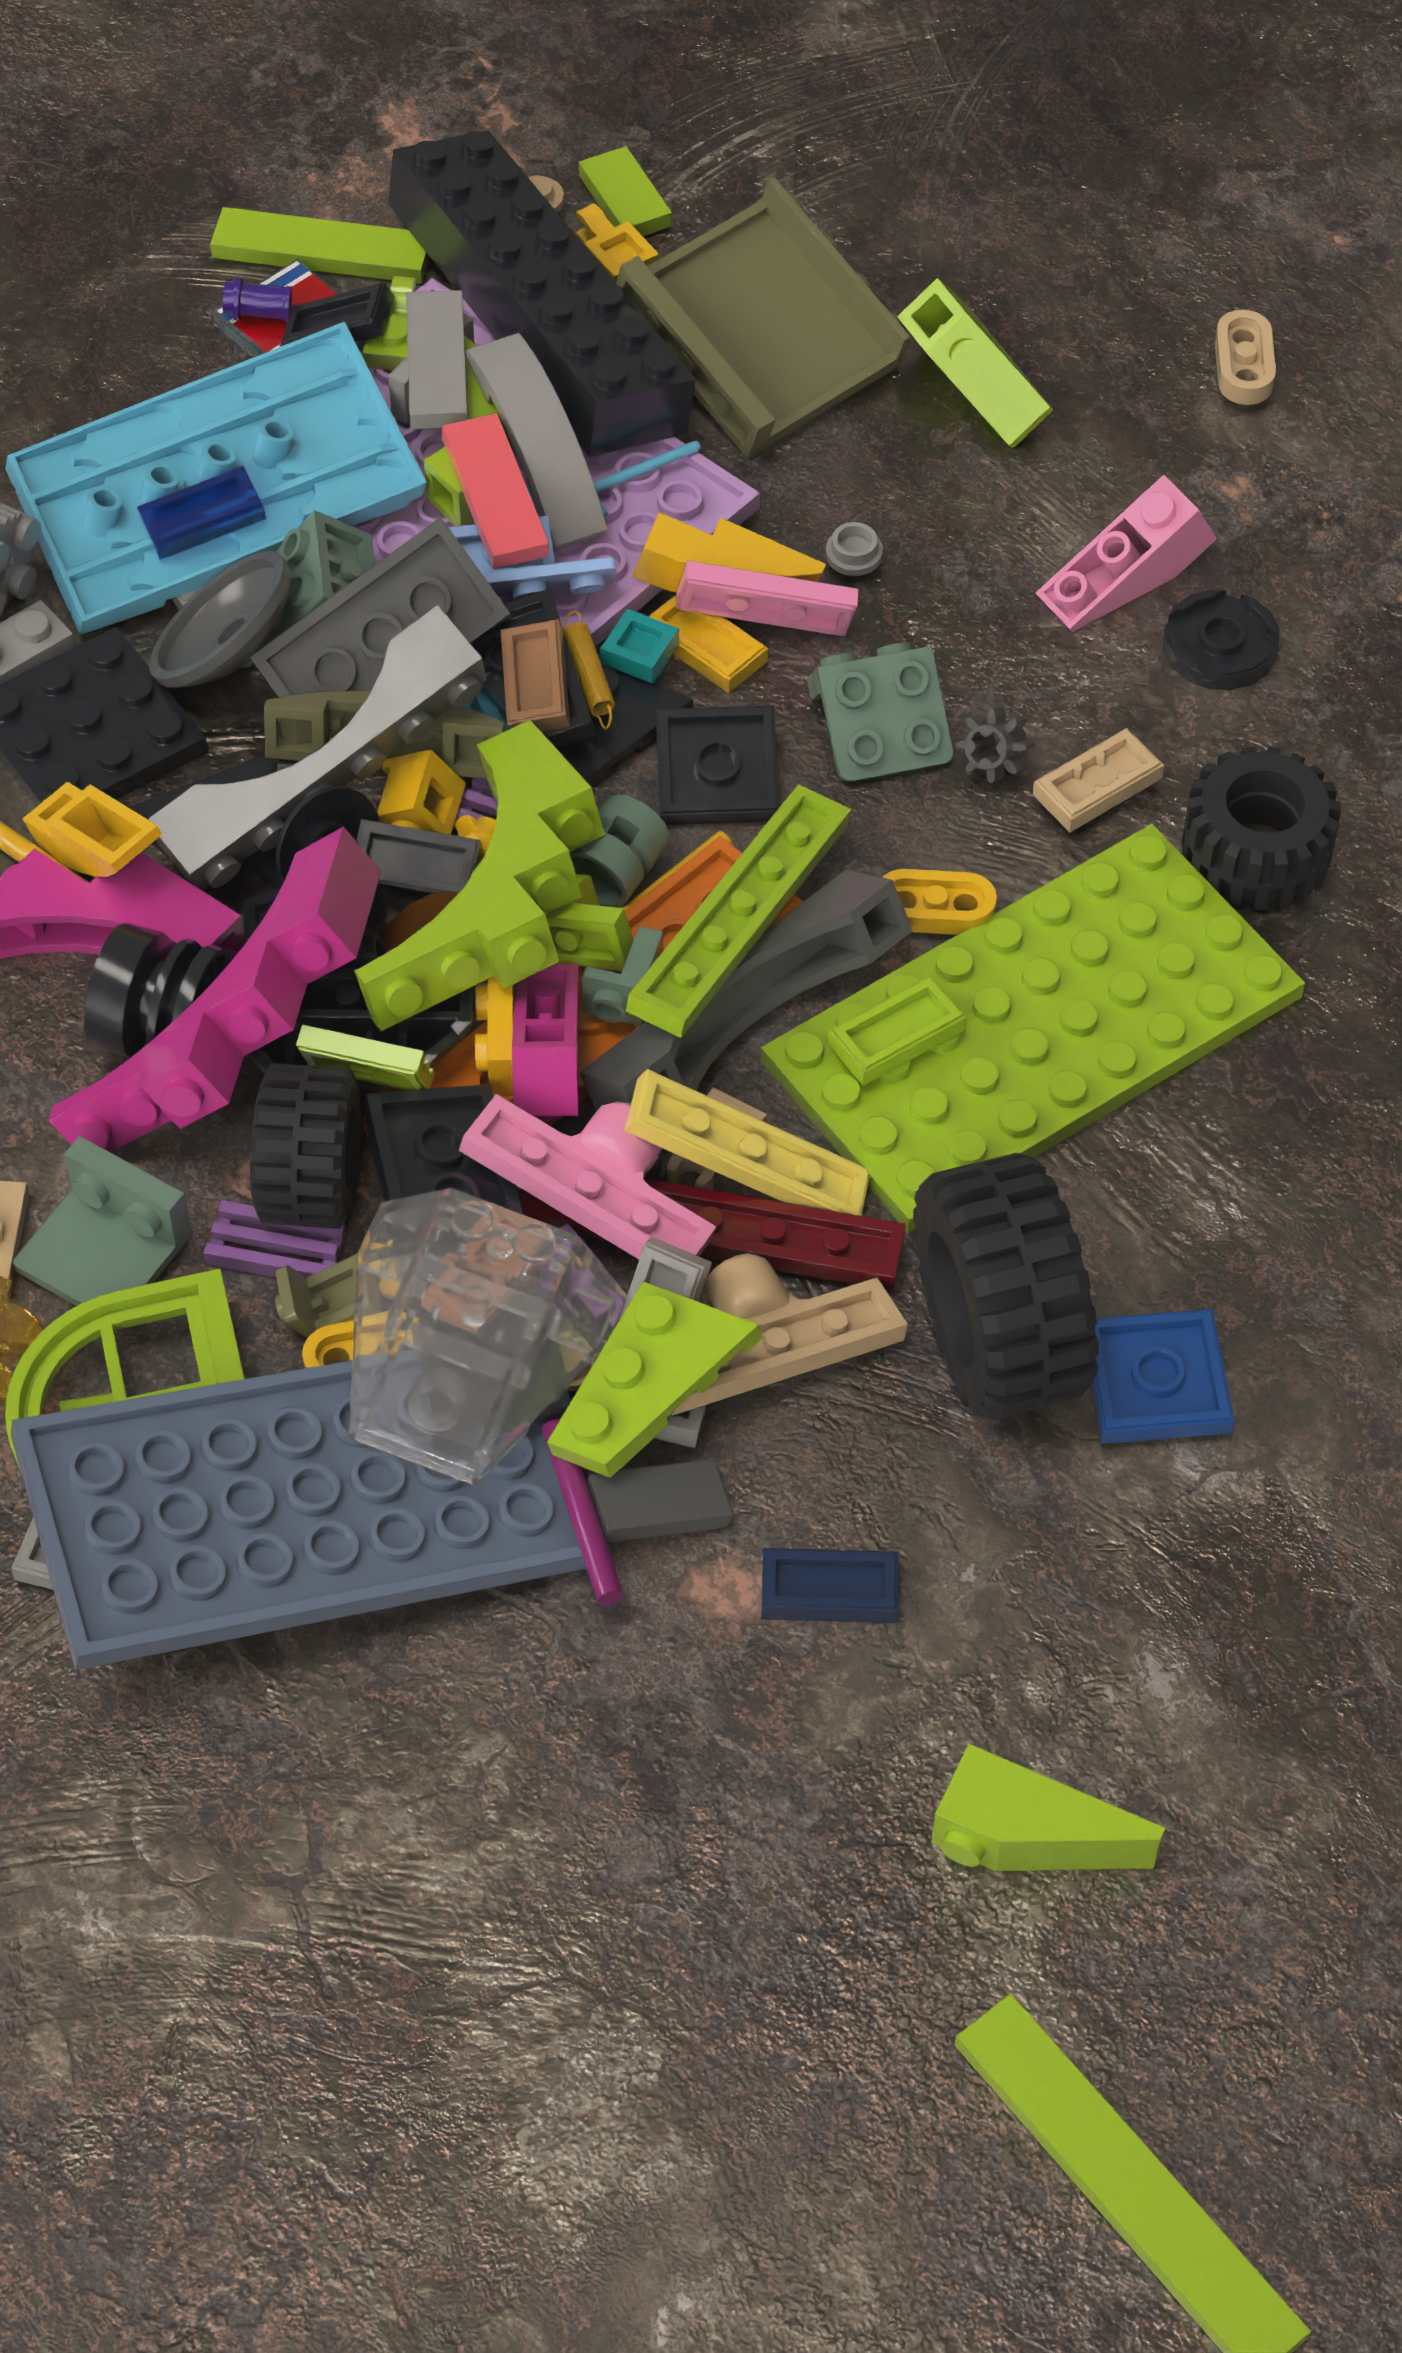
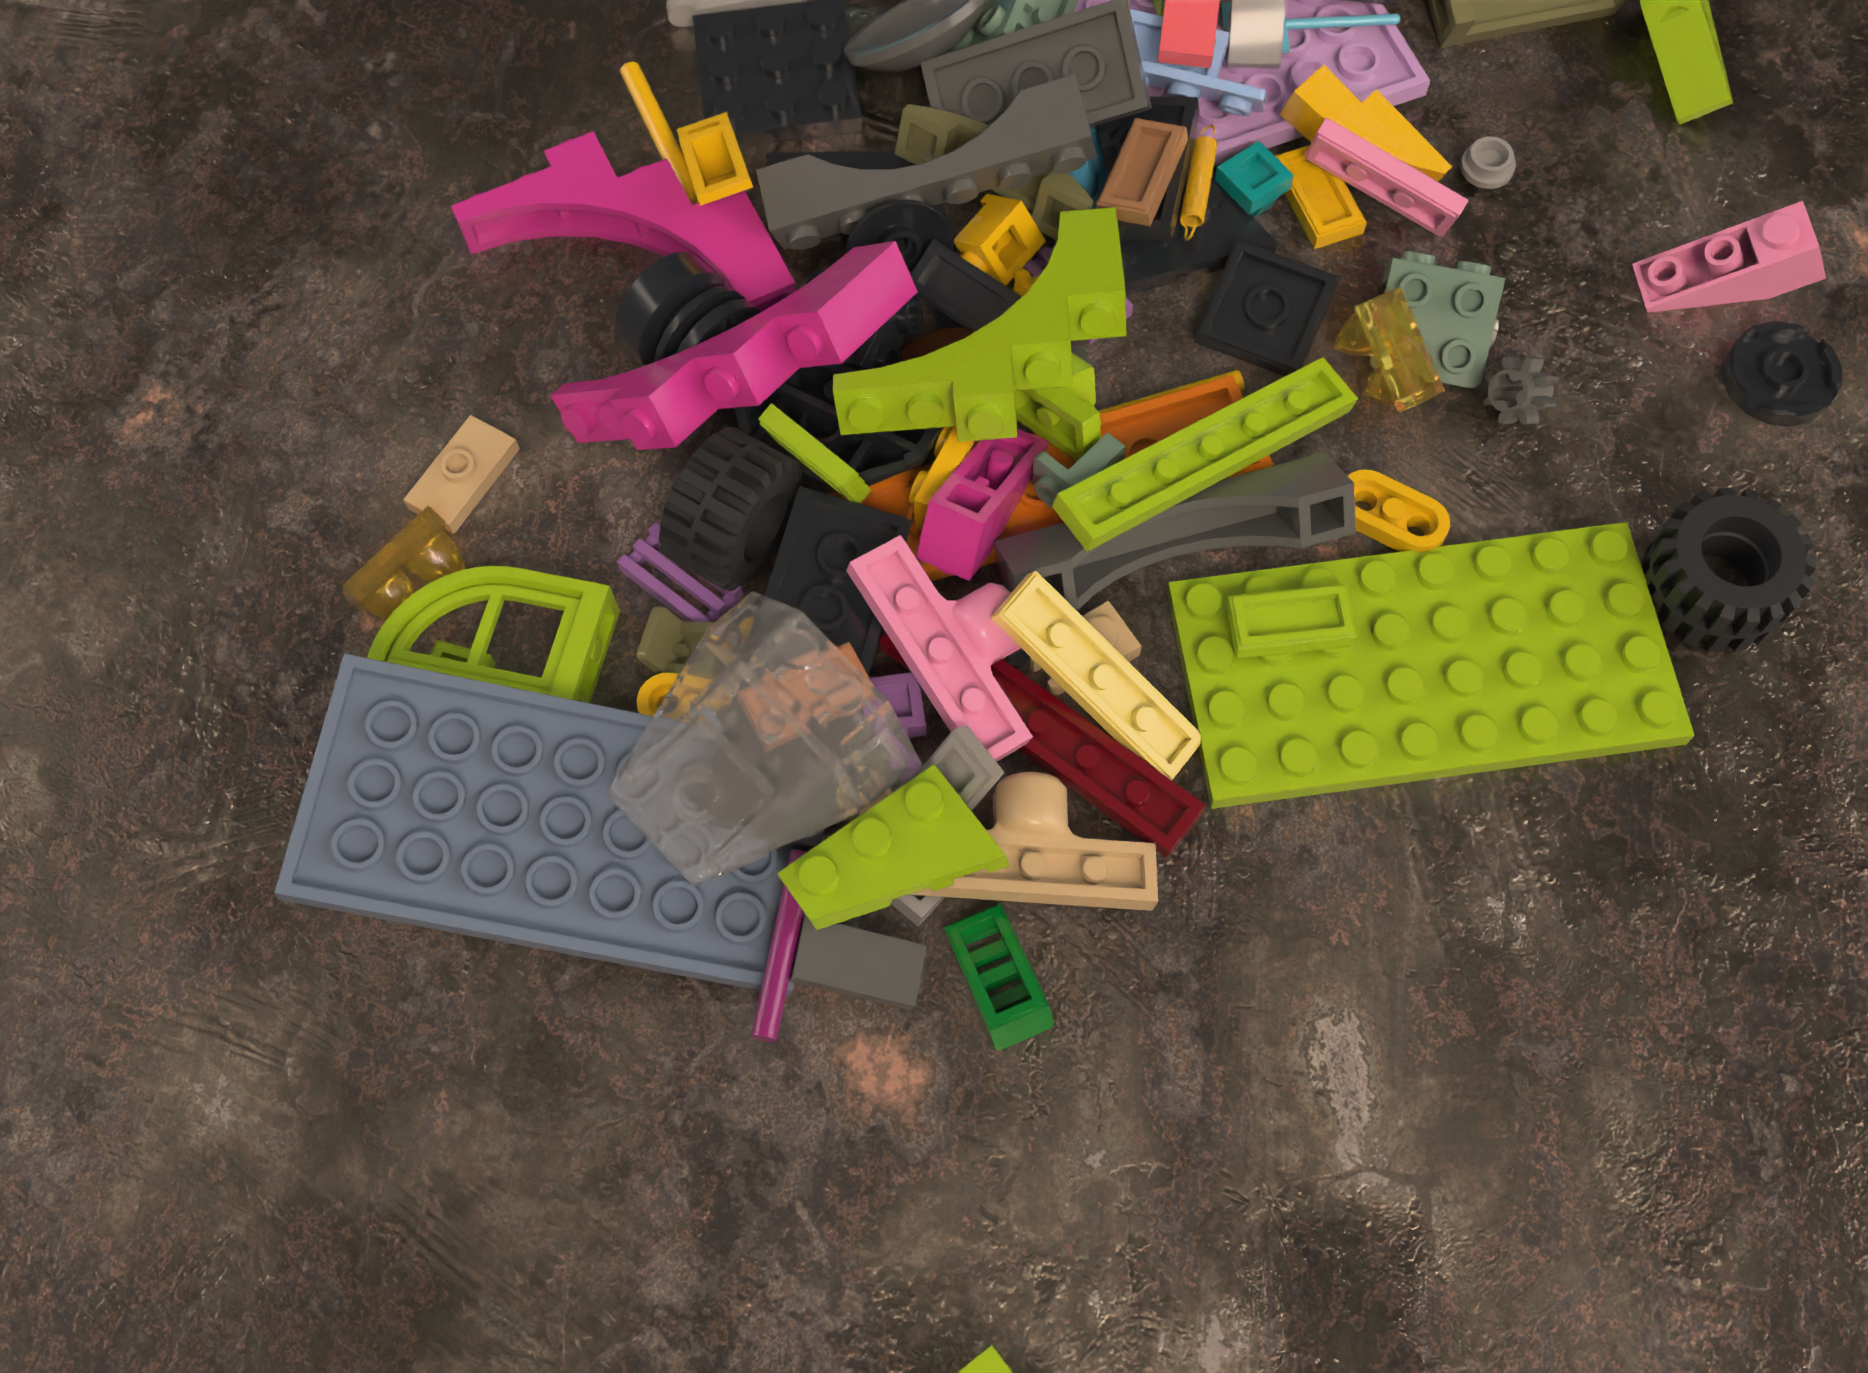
camera: 30 degrees right, 10 degrees up
sand green bracket [13,1136,193,1306] -> none
sand green wheel [570,794,670,908] -> none
dark blue tile [761,1548,898,1623] -> none
black tyre [913,1153,1099,1420] -> none
tan plate [1032,728,1164,833] -> none
blue plate [1091,1309,1235,1444] -> none
none -> green slope [943,903,1054,1050]
none -> clear yellow tile [1334,287,1445,412]

